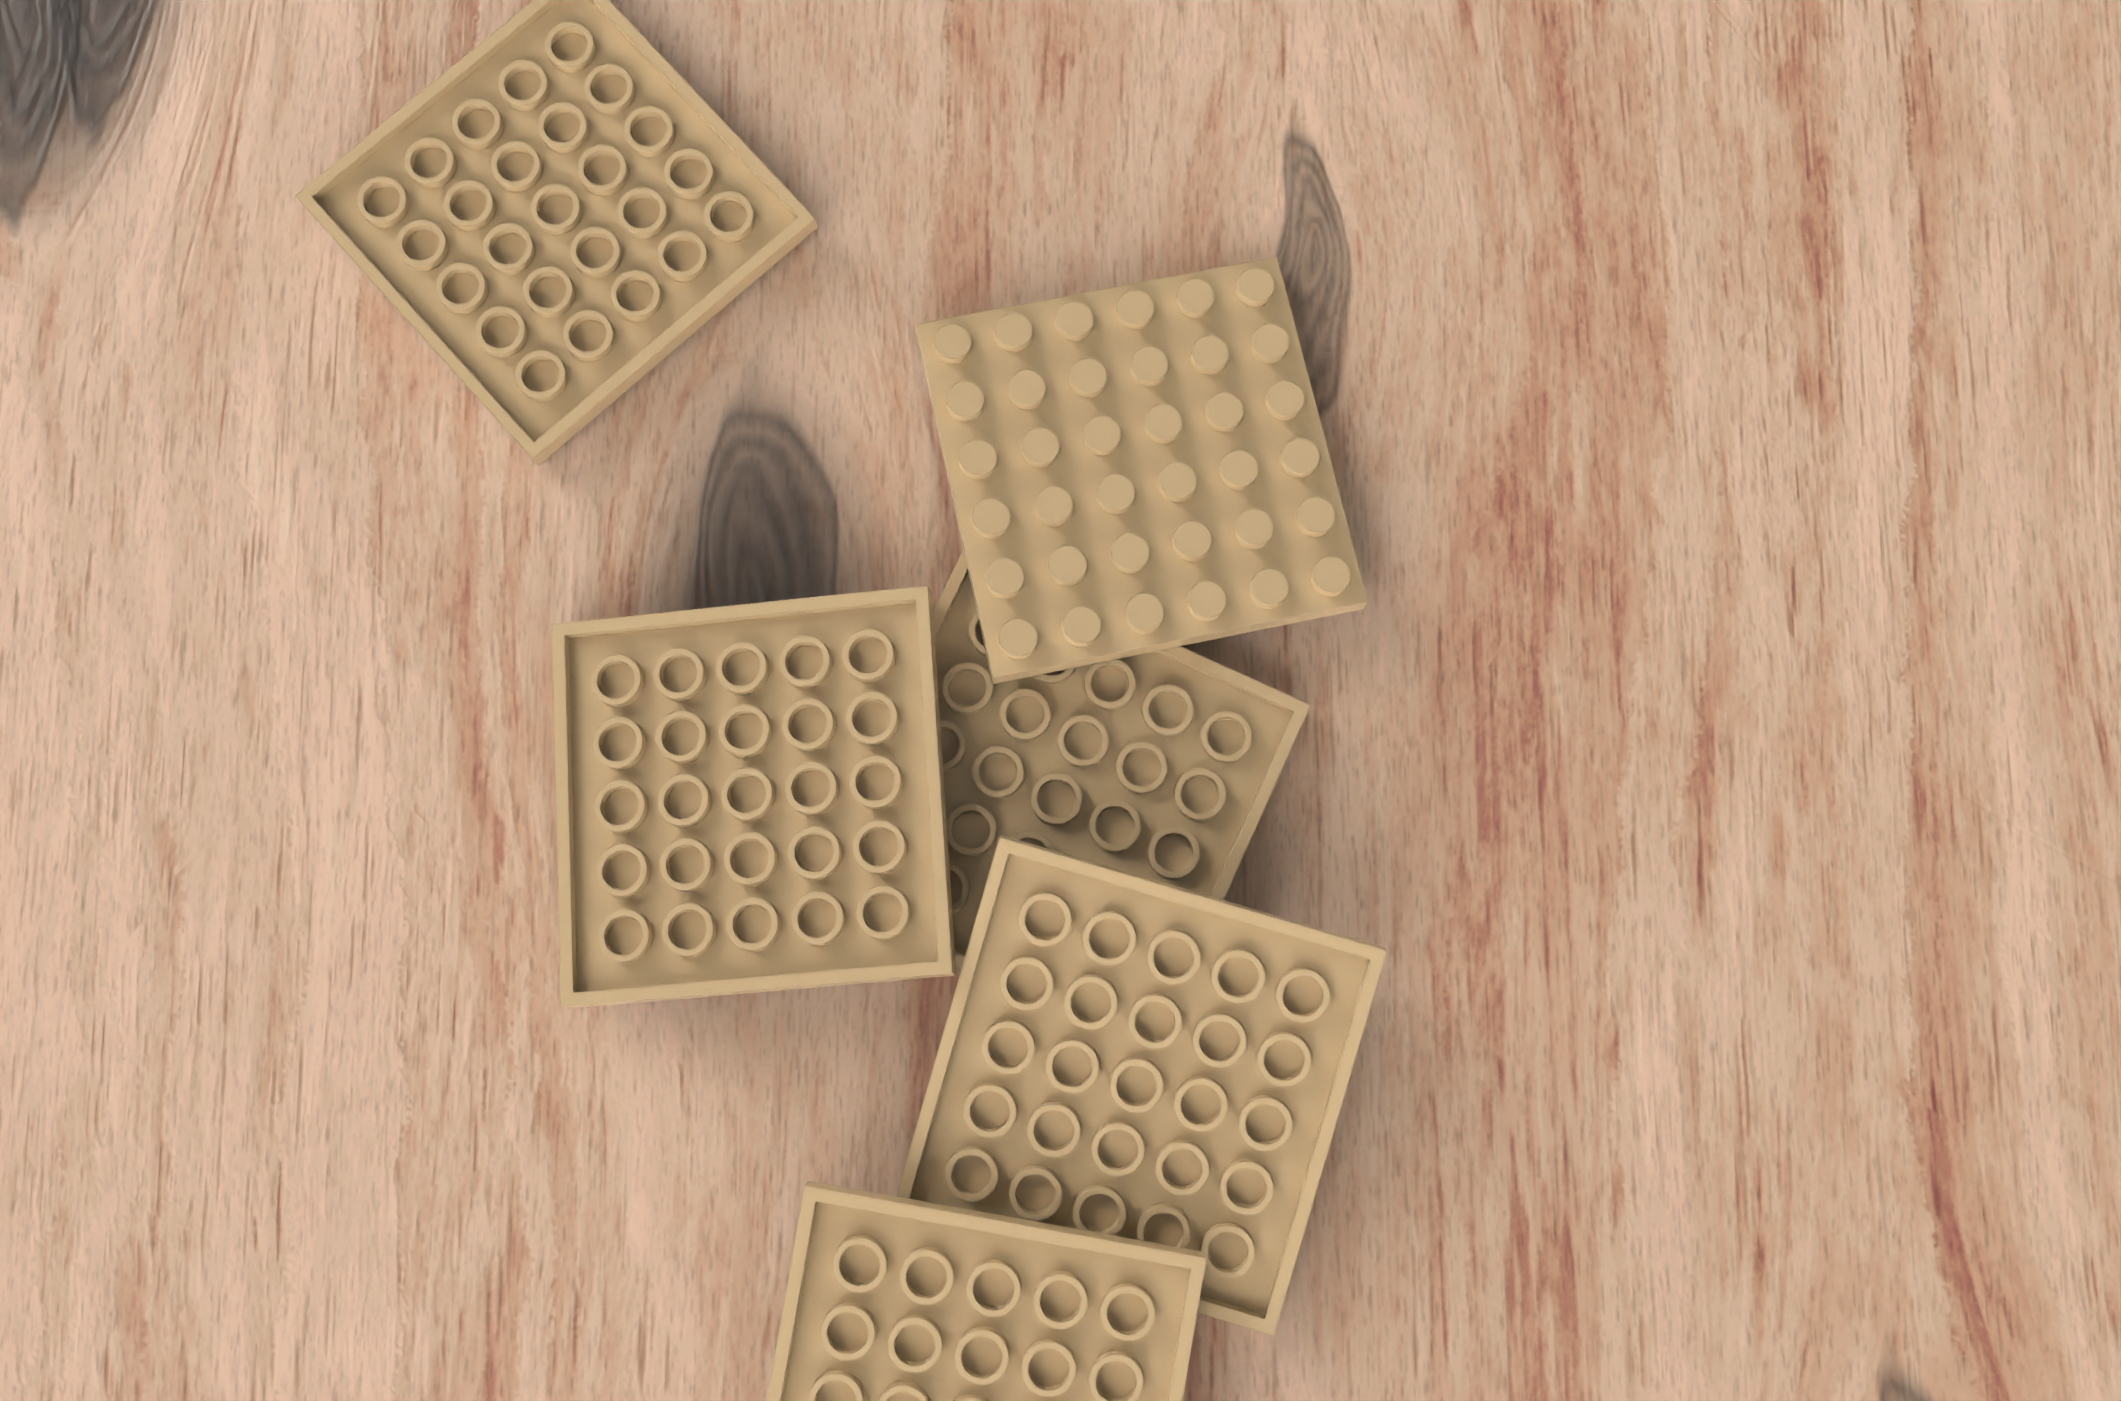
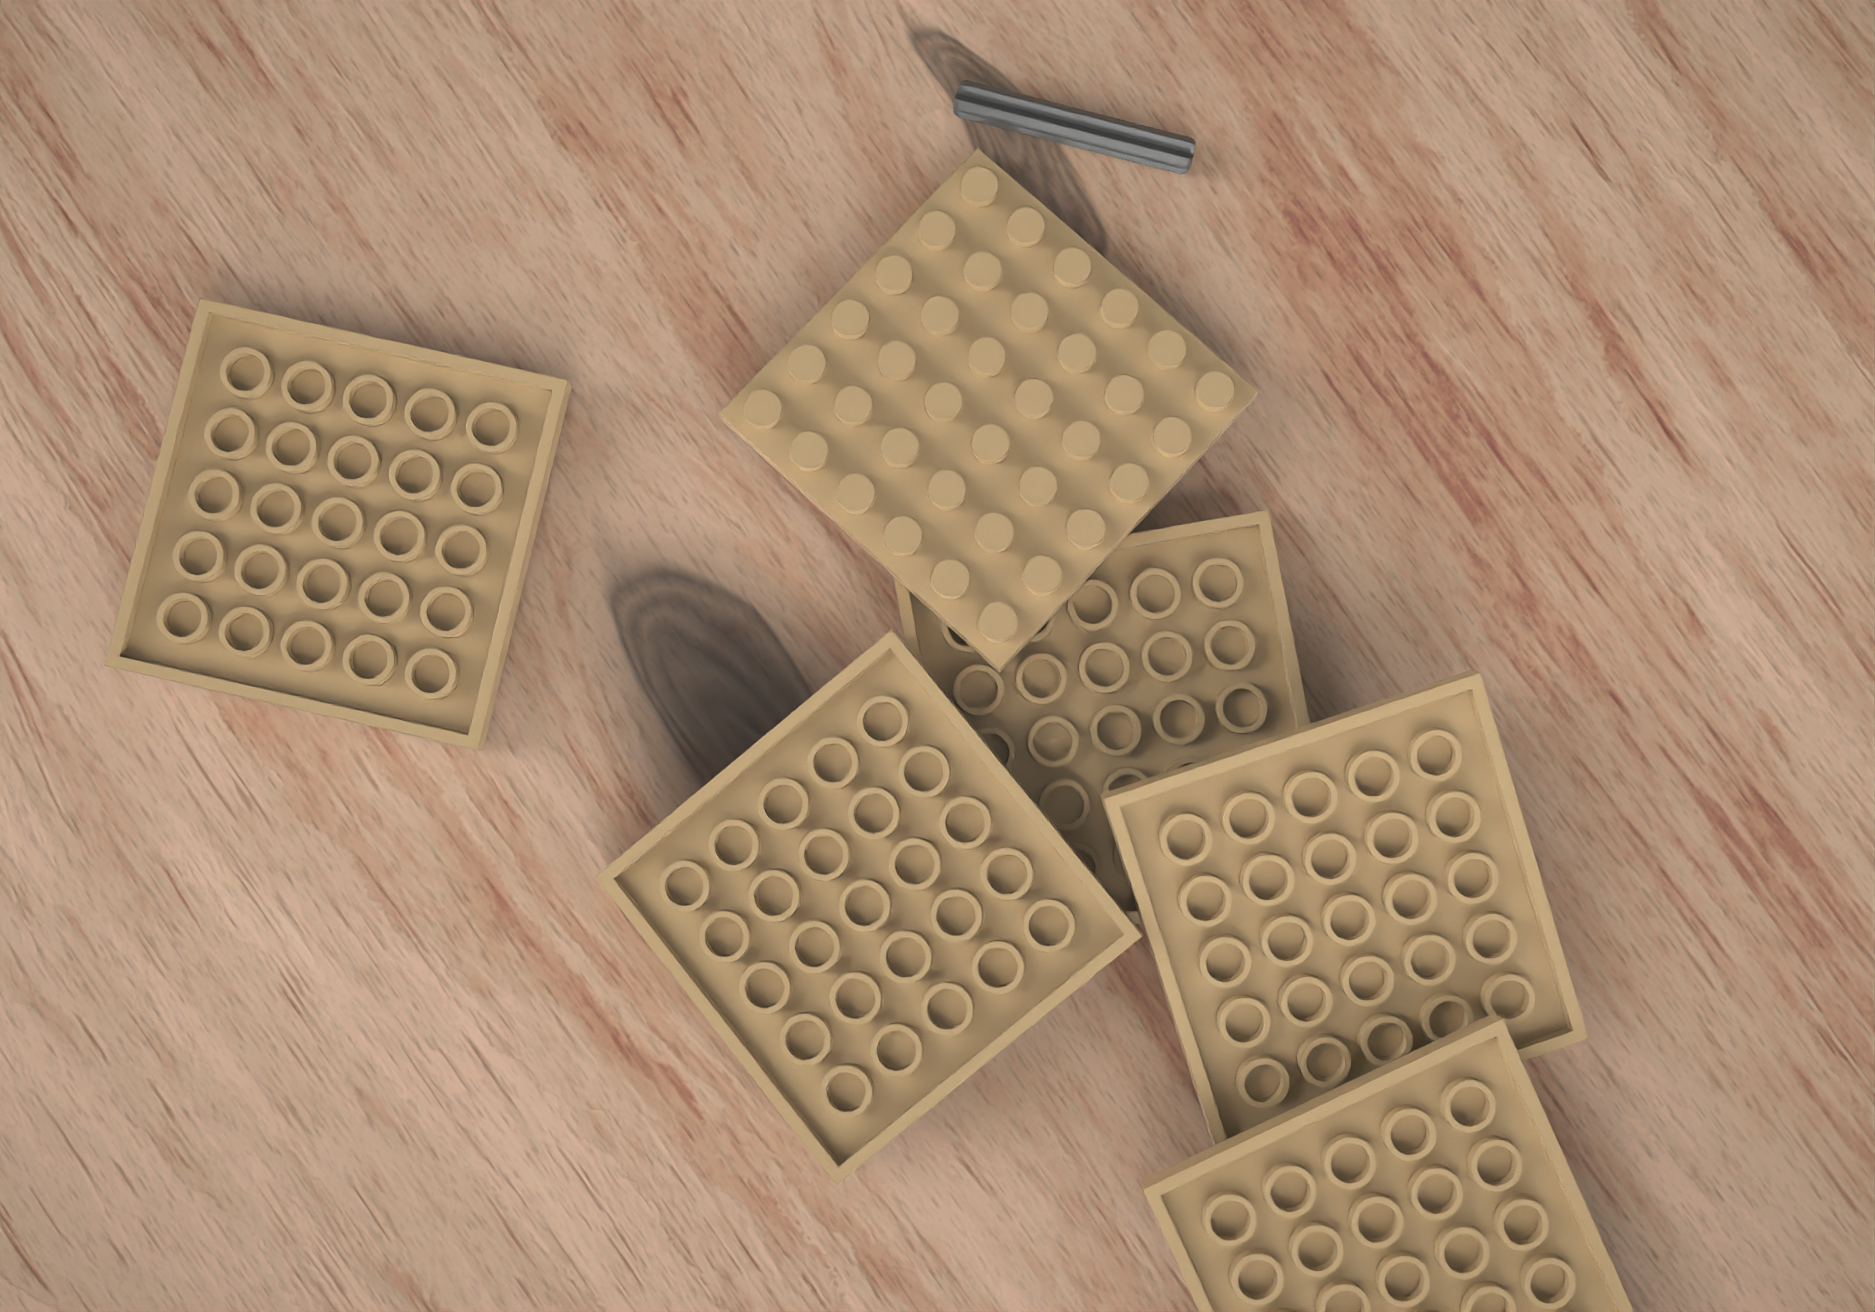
camera: 35 degrees left, 5 degrees up
none -> dark grey axle [953,80,1196,174]

